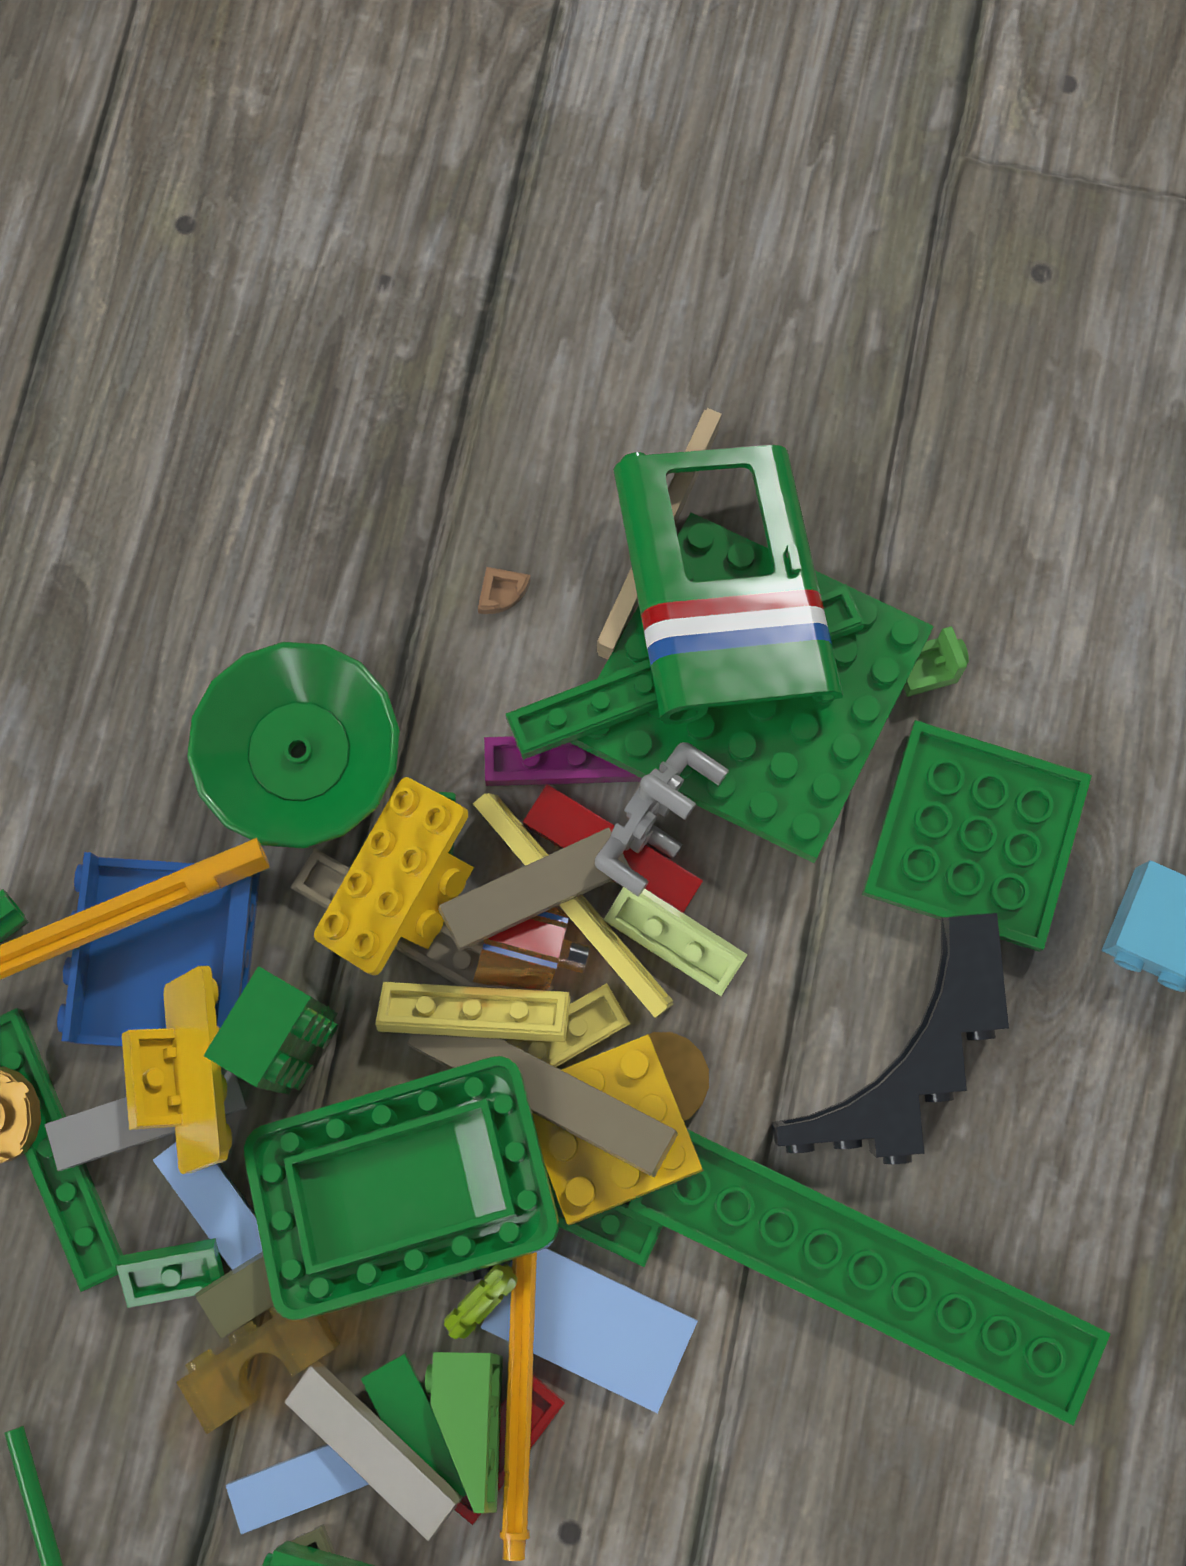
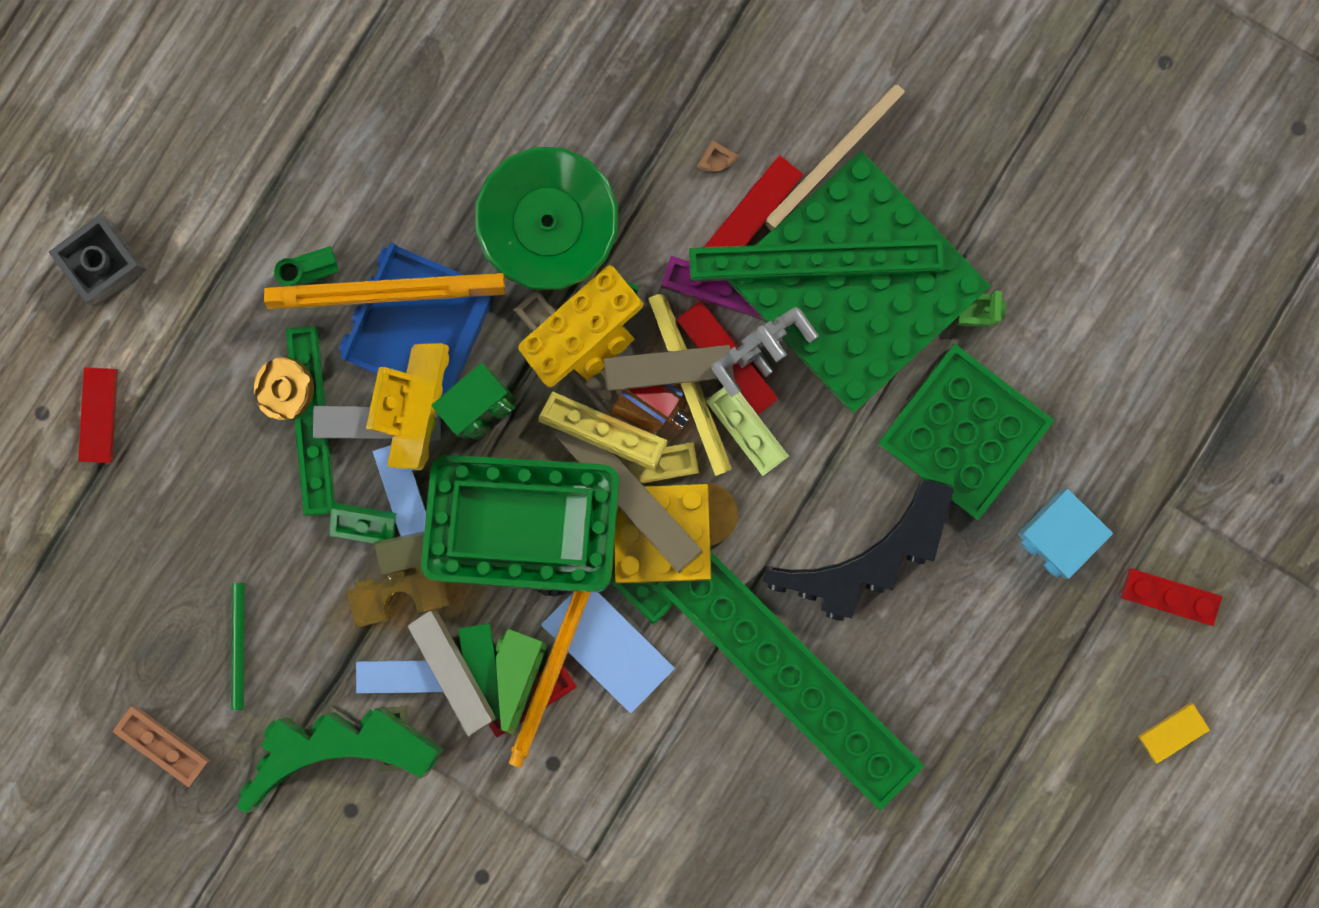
camera: 20 degrees right, 10 degrees up
lime axle [444,1264,518,1339] -> none
green piece [613,445,843,725] -> none
none -> red tile [704,155,804,247]

